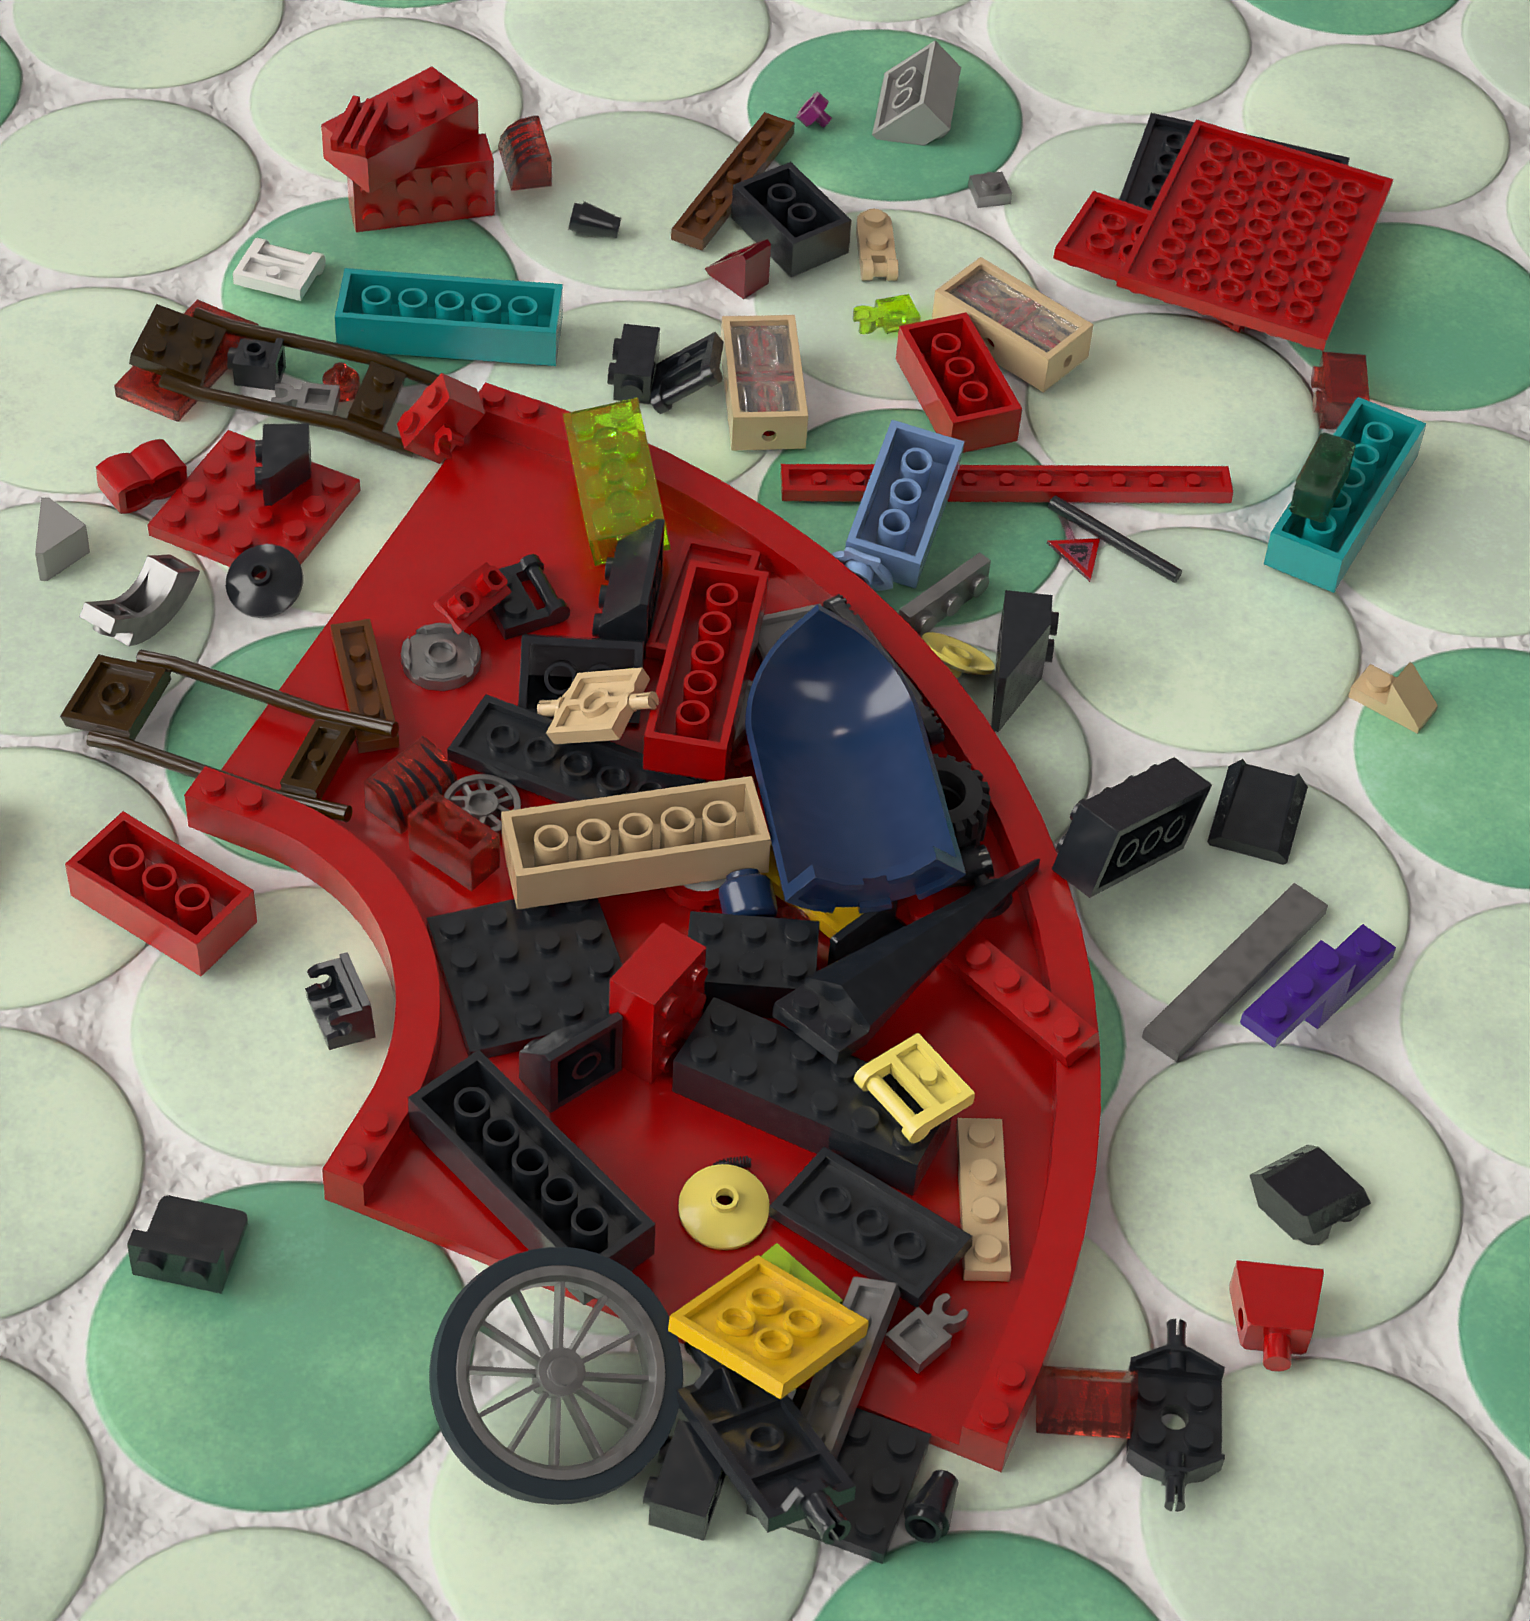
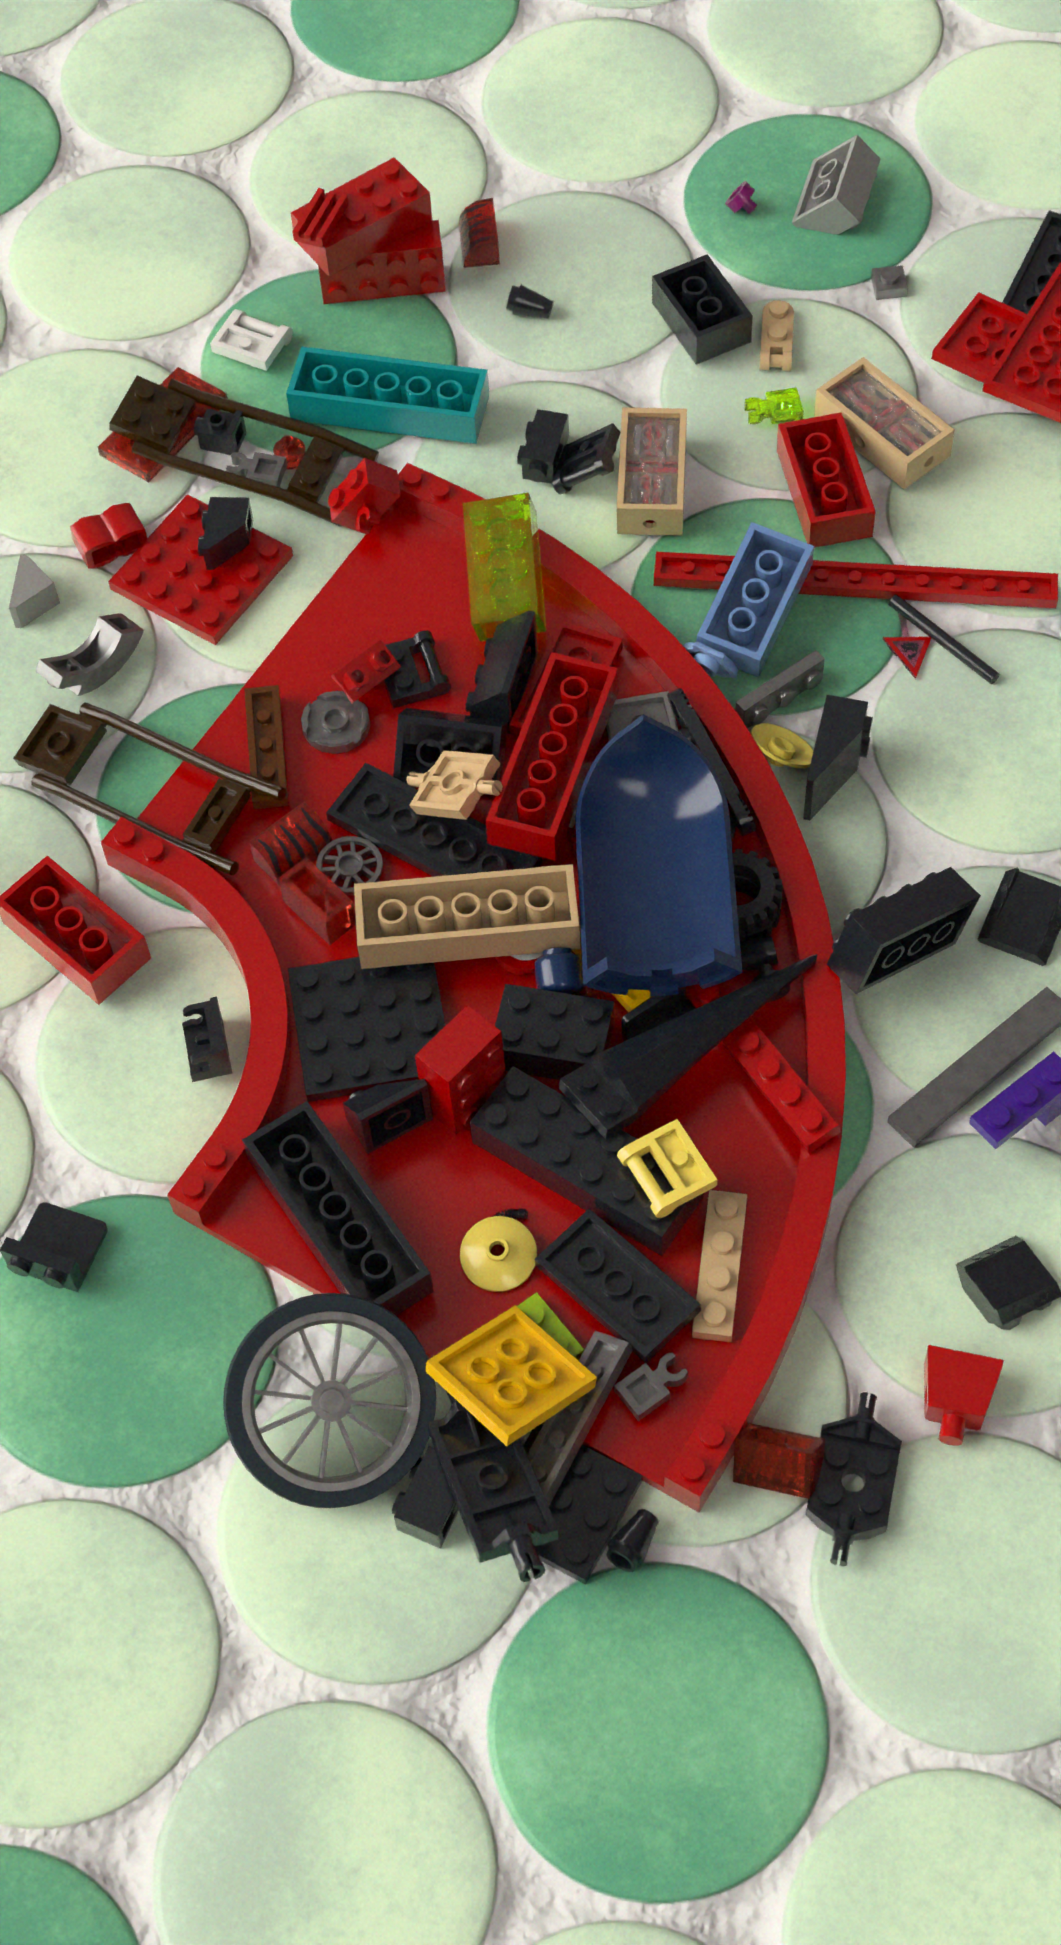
camera: 15 degrees right, 10 degrees up
black dish [225,544,303,618] -> none
reddish brown plate [671,112,795,251] -> none
dark red slope [705,239,771,299] -> none

